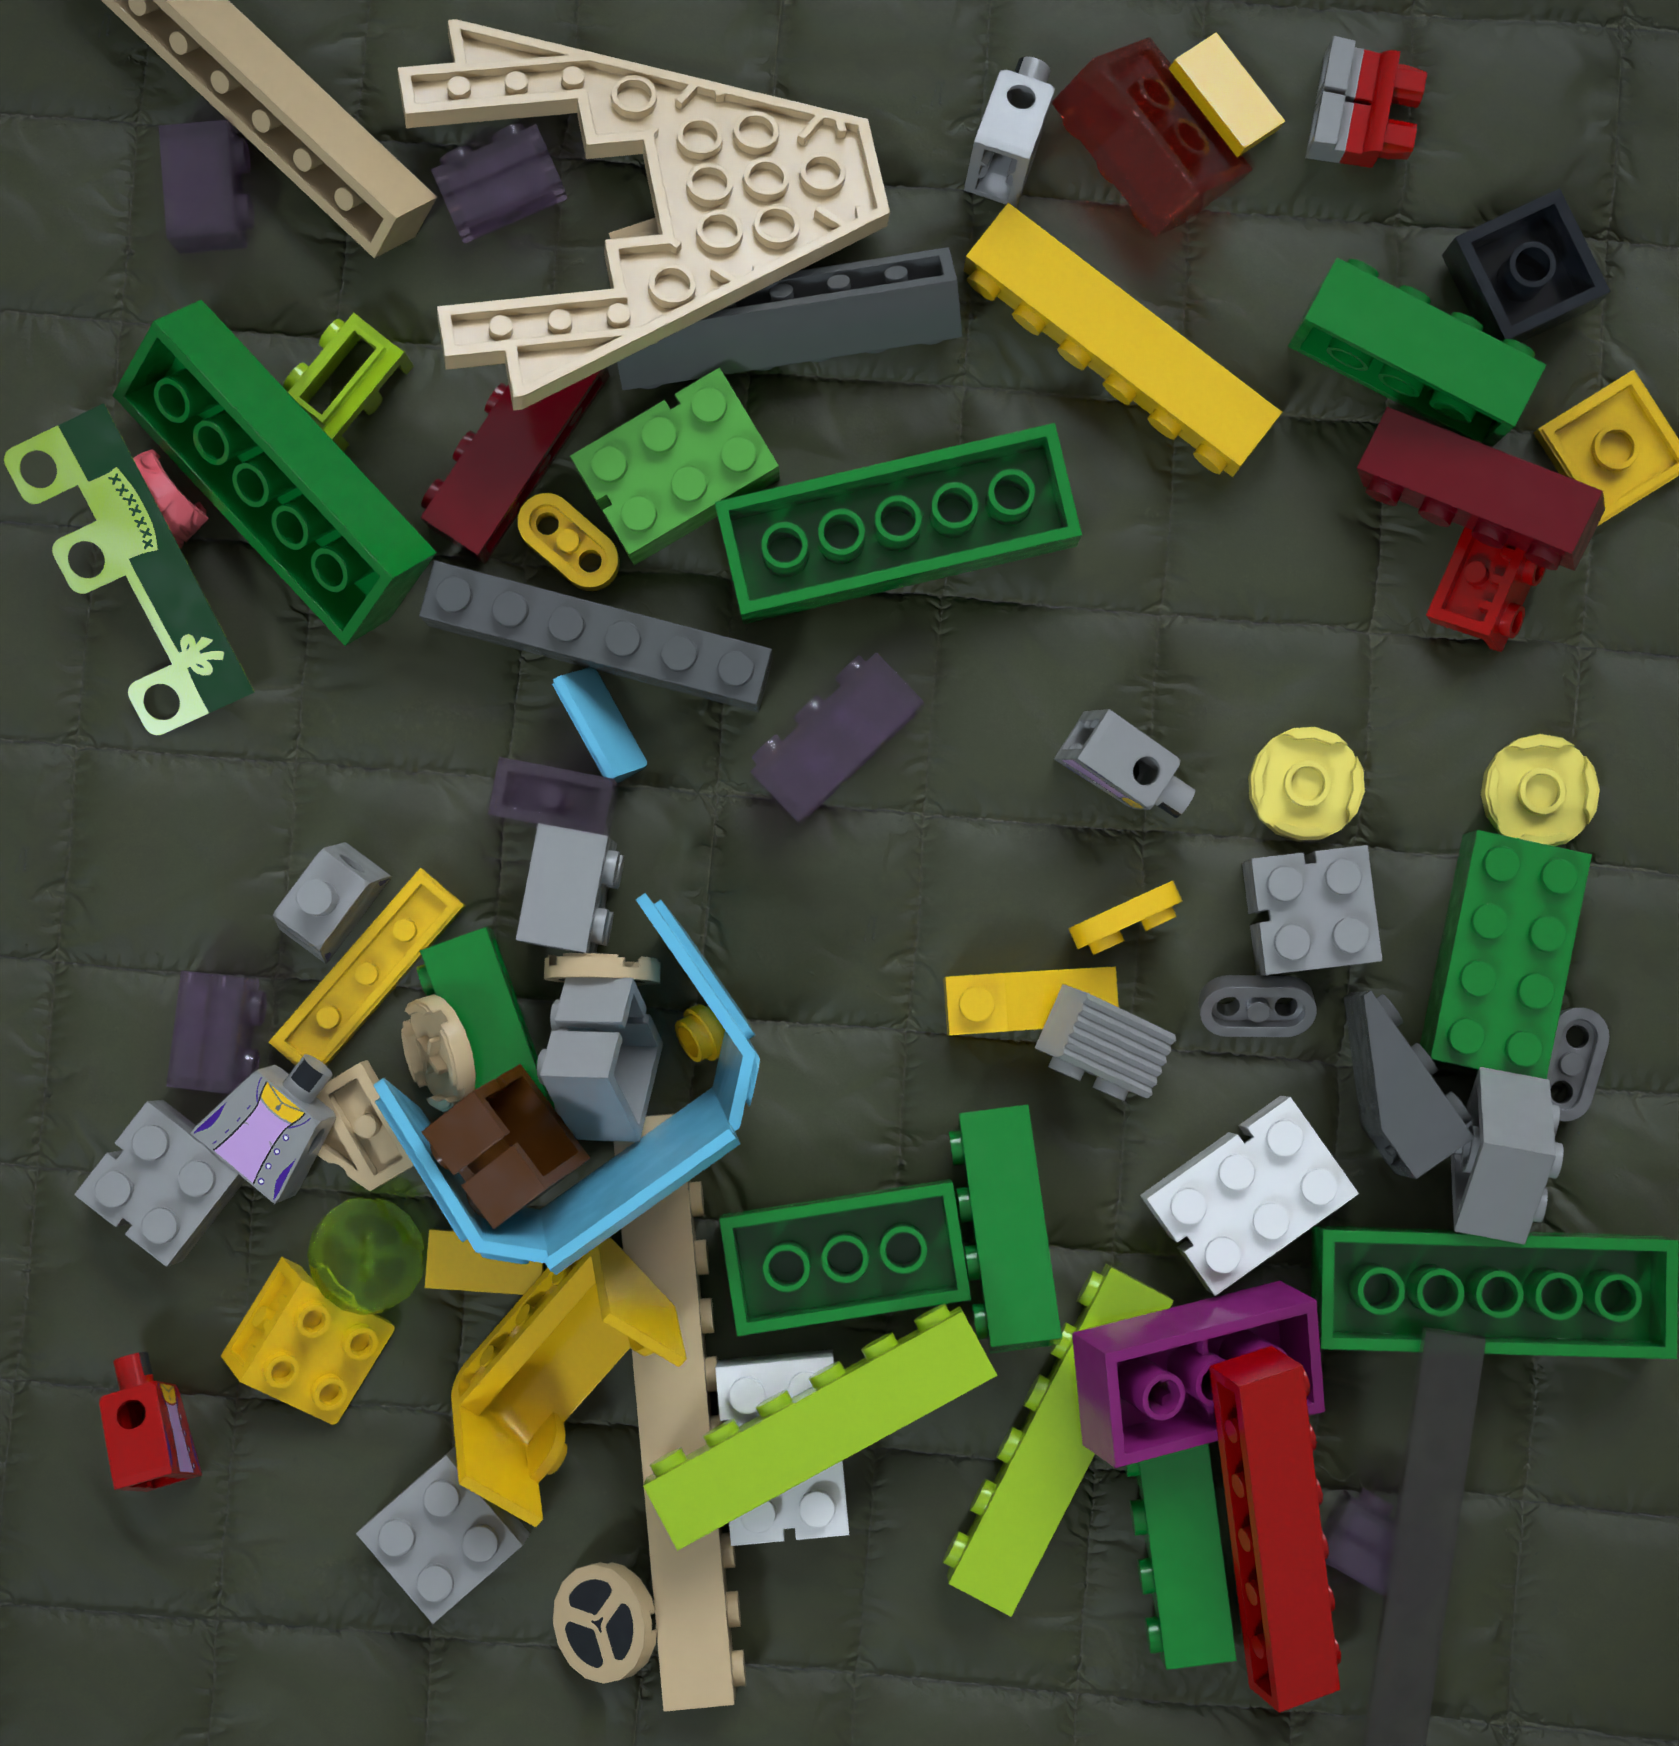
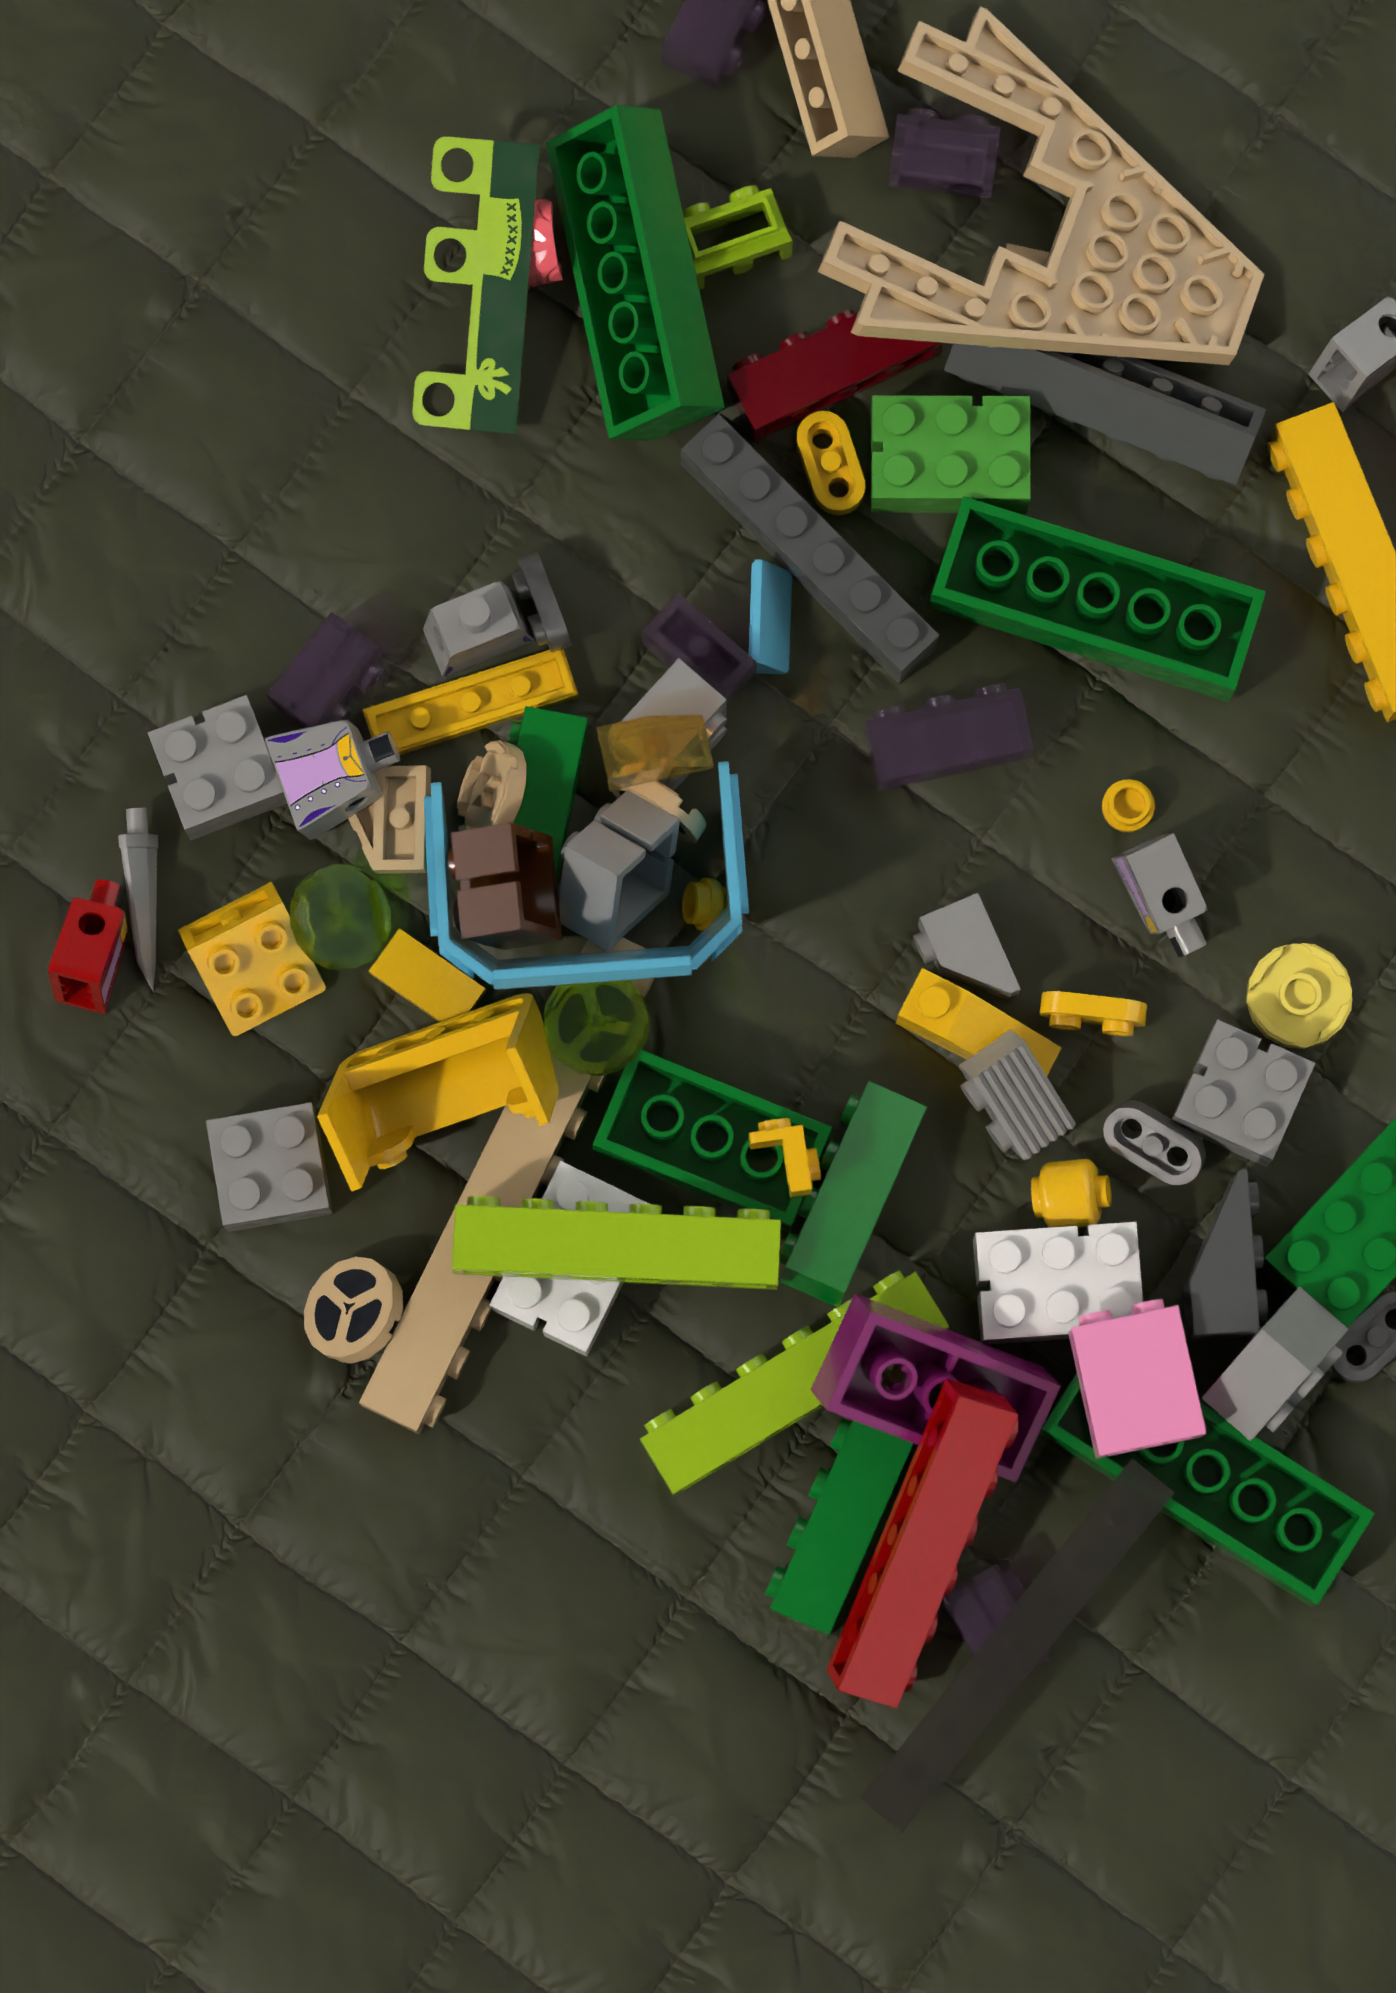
camera: 30 degrees right, 5 degrees down
none -> light grey bar [118,808,159,992]
none -> flat silver plate [511,551,572,653]
none -> clear neon green tile [543,980,650,1076]
none -> clear yellow slope [597,715,714,791]
none -> yellow bracket [749,1118,821,1198]
none -> light grey slope [913,893,1021,1001]
none -> yellow head [1031,1159,1112,1228]
none -> bright pink brick [1068,1299,1206,1459]
none -> yellow plate [1102,779,1155,832]

